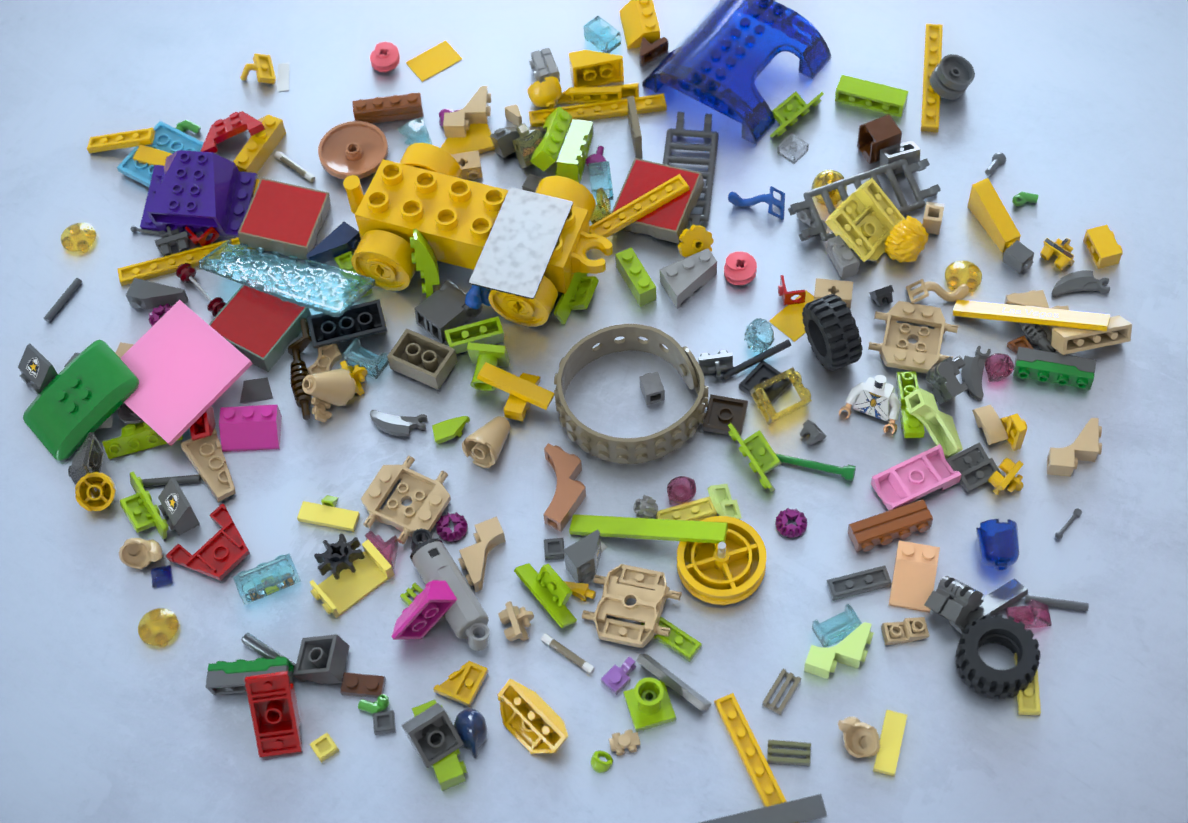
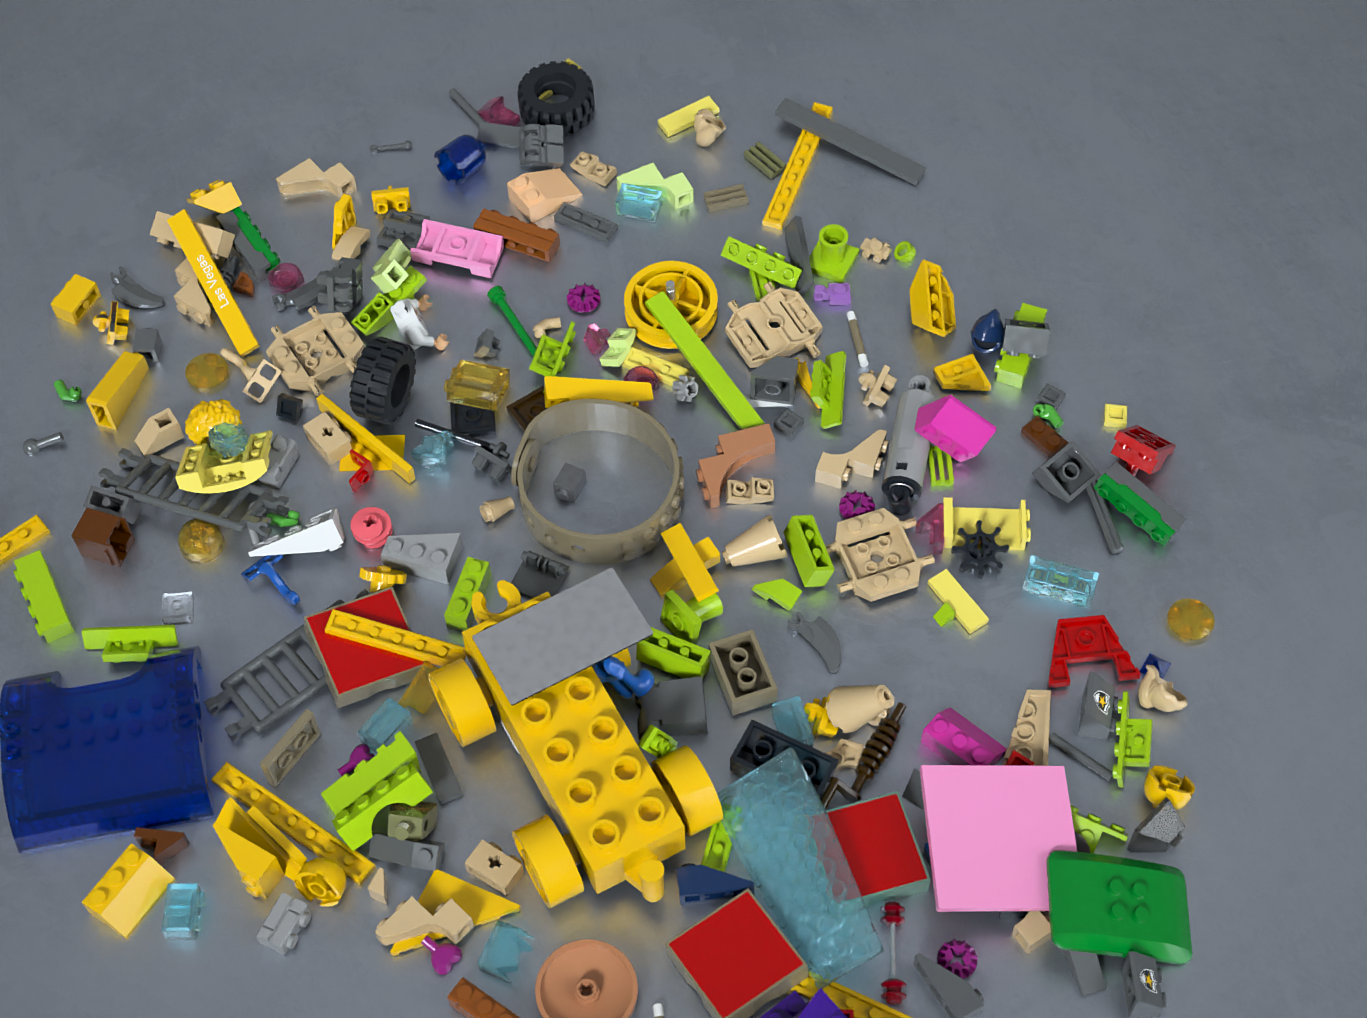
camera: 140 degrees left, 0 degrees up
none -> yellow slope [186,179,242,214]
none -> clear light blue hair [208,423,248,458]
none -> white wedge [248,507,345,557]
none -> bright green arm [266,510,300,527]
none -> yellow tile [316,394,415,484]
none -> tan cone [480,496,515,522]
none -> dark grey hinge [511,550,570,598]
none -> tan arm [533,317,561,338]
none -> yellow wedge [544,376,654,408]
none -> clear pink tile [583,323,611,355]
none -> lime bracket [721,237,802,289]
none -> tan slope [726,477,774,504]
none -> lime brick [783,515,835,587]

